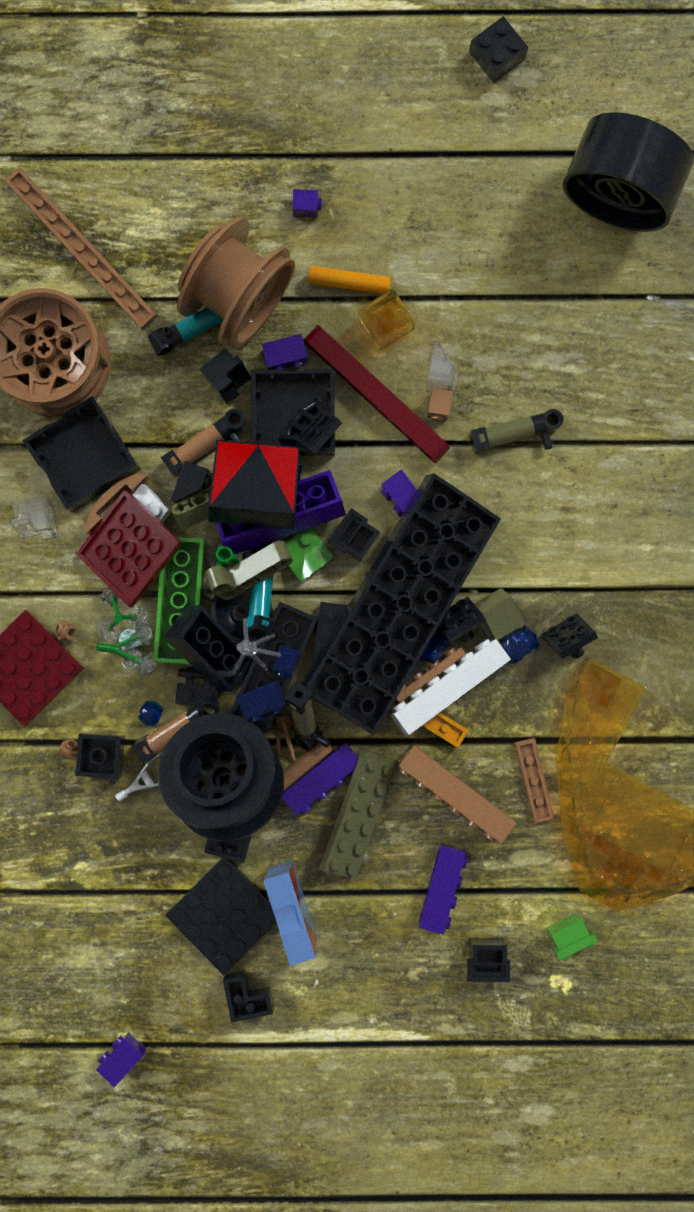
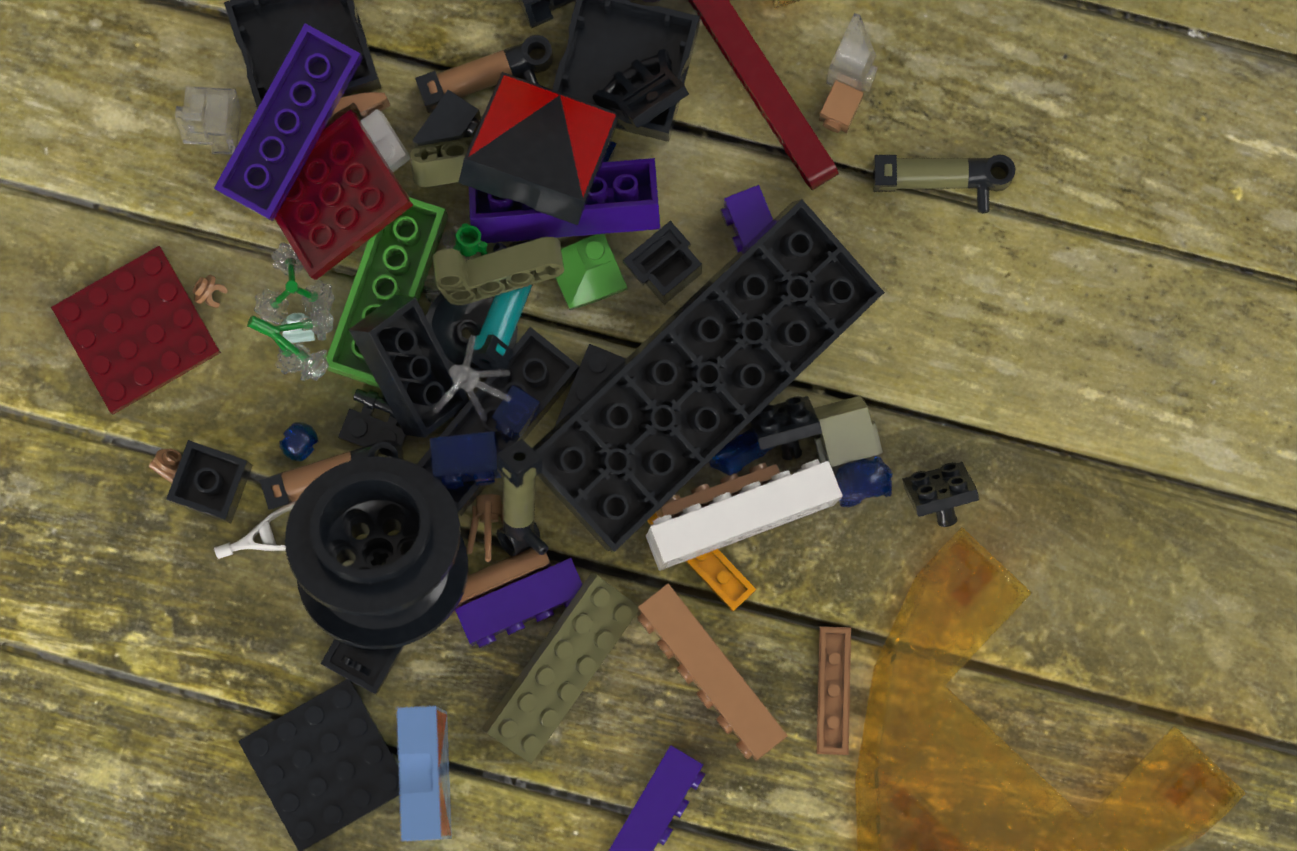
camera: 20 degrees right, 5 degrees down
none -> dark purple brick [214,23,363,222]

